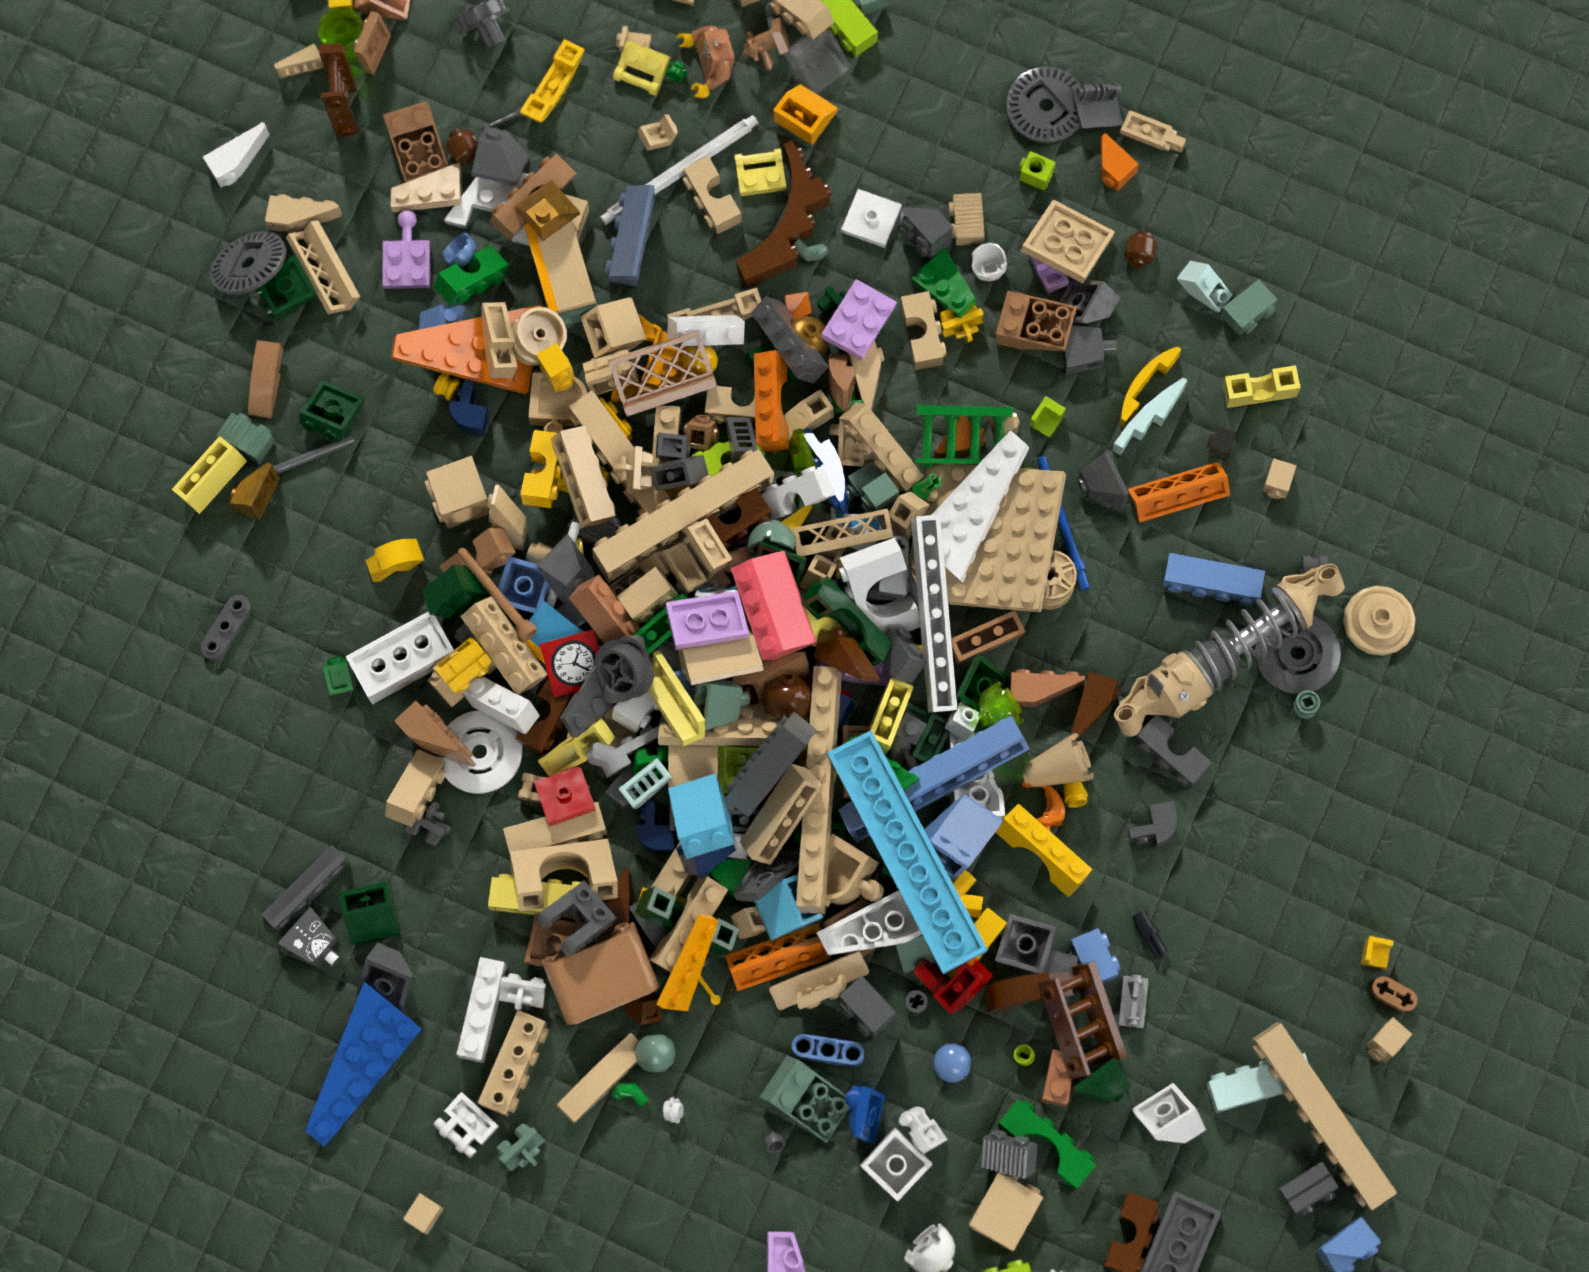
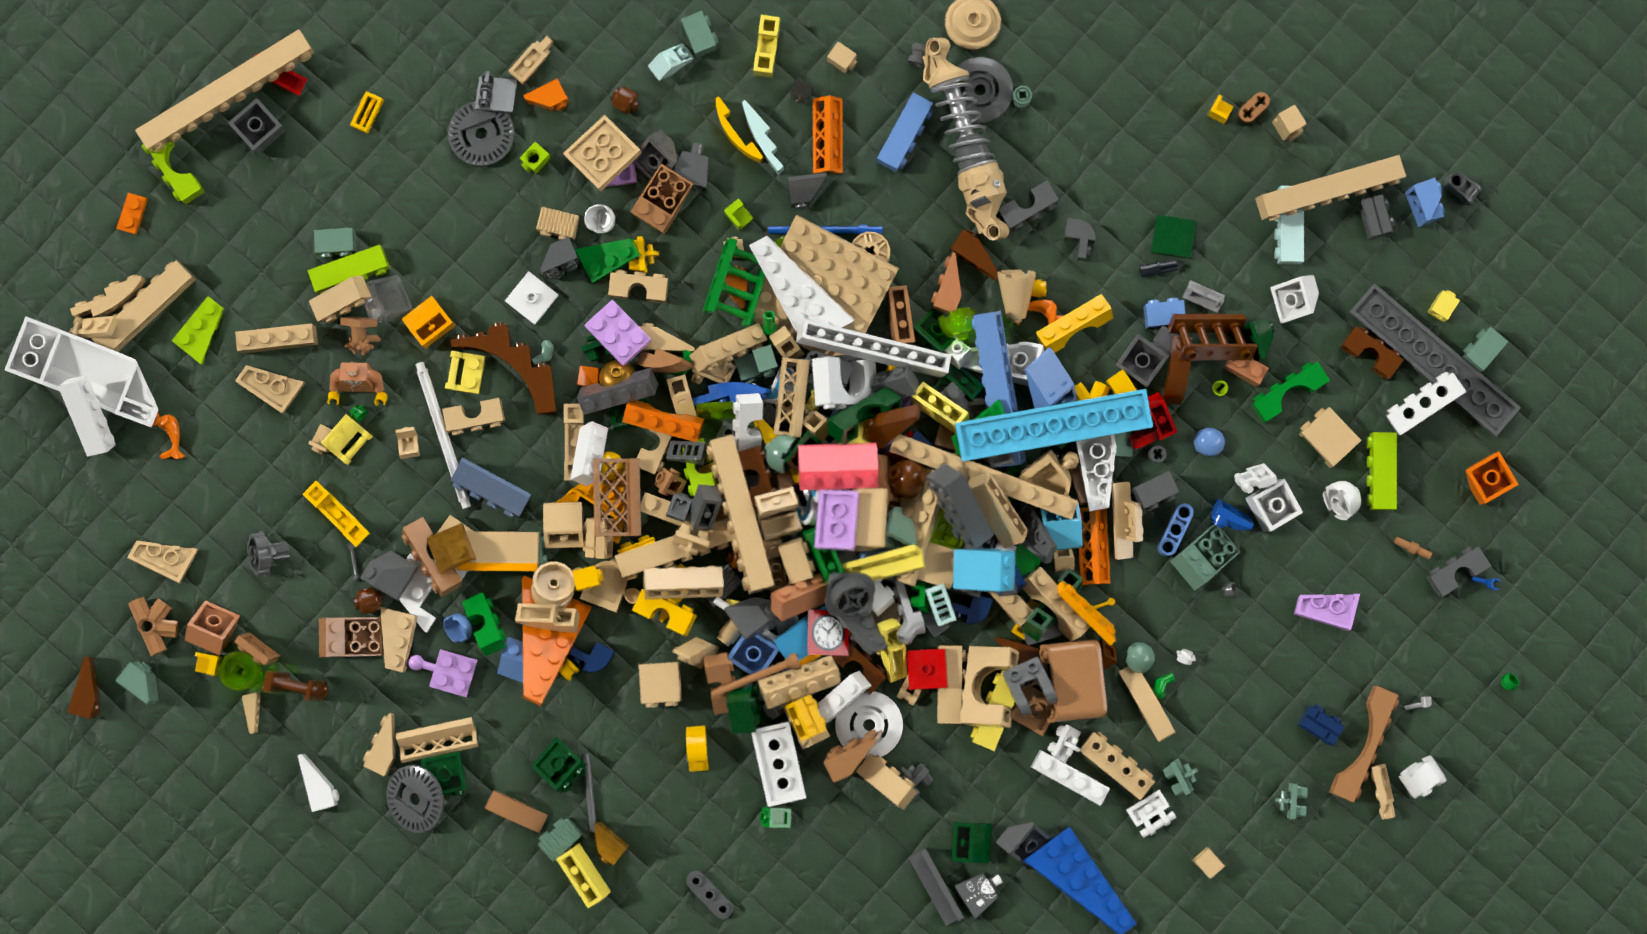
camera: 80 degrees left, 10 degrees up
dark grey brick [980,1130,1038,1179] -> none
none -> dark grey bracket [985,453,1015,468]
none -> dark green slope [1151,215,1197,259]

